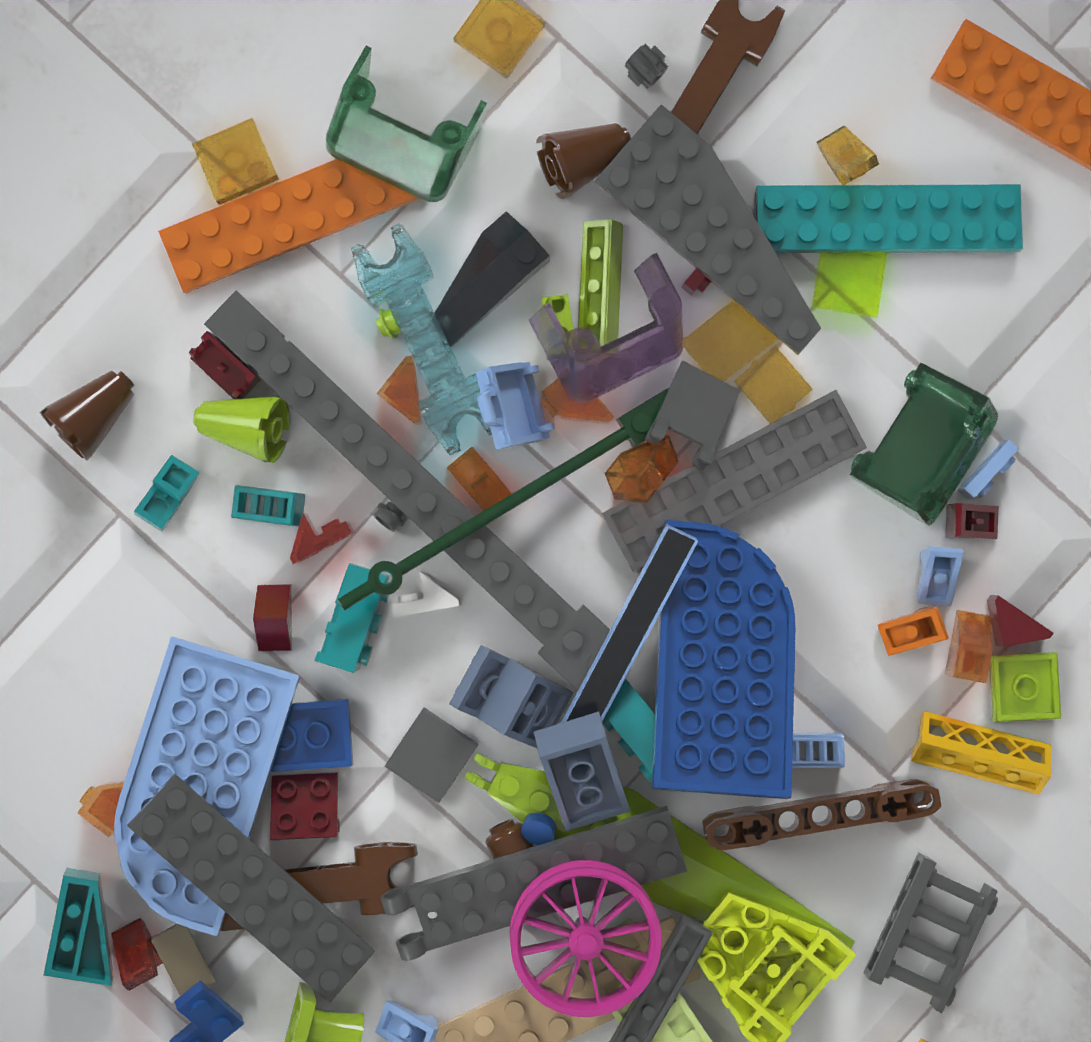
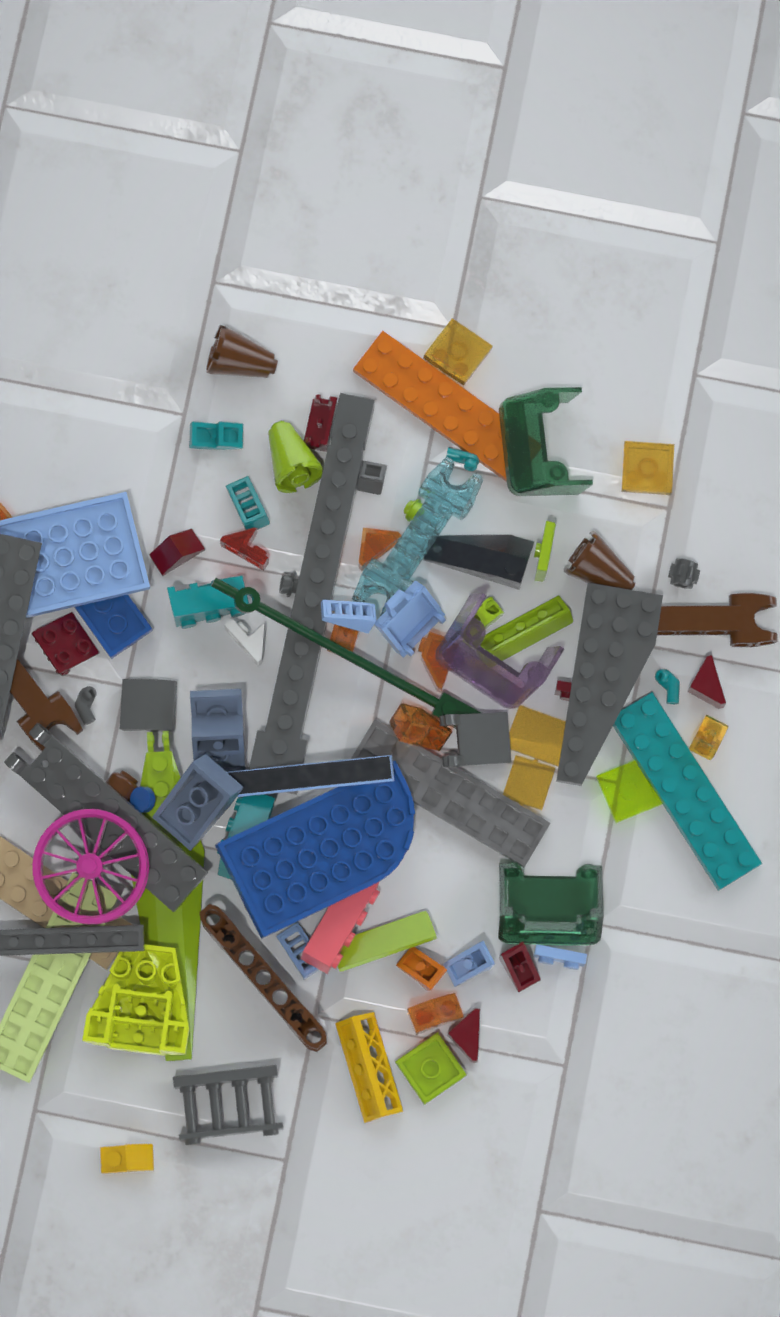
camera: 60 degrees right, 10 degrees down
none -> dark grey arm [75,686,96,725]
none -> coral brick [301,882,380,974]
none -> light blue slope [321,600,376,634]
none -> lime slope [338,911,437,972]
none -> dark grey slope [357,461,387,495]
none -> teal arm [445,447,479,471]
none -> lime plate [534,521,556,582]
none -> teal arm [655,669,680,705]
none -> dark red slope [687,655,726,709]

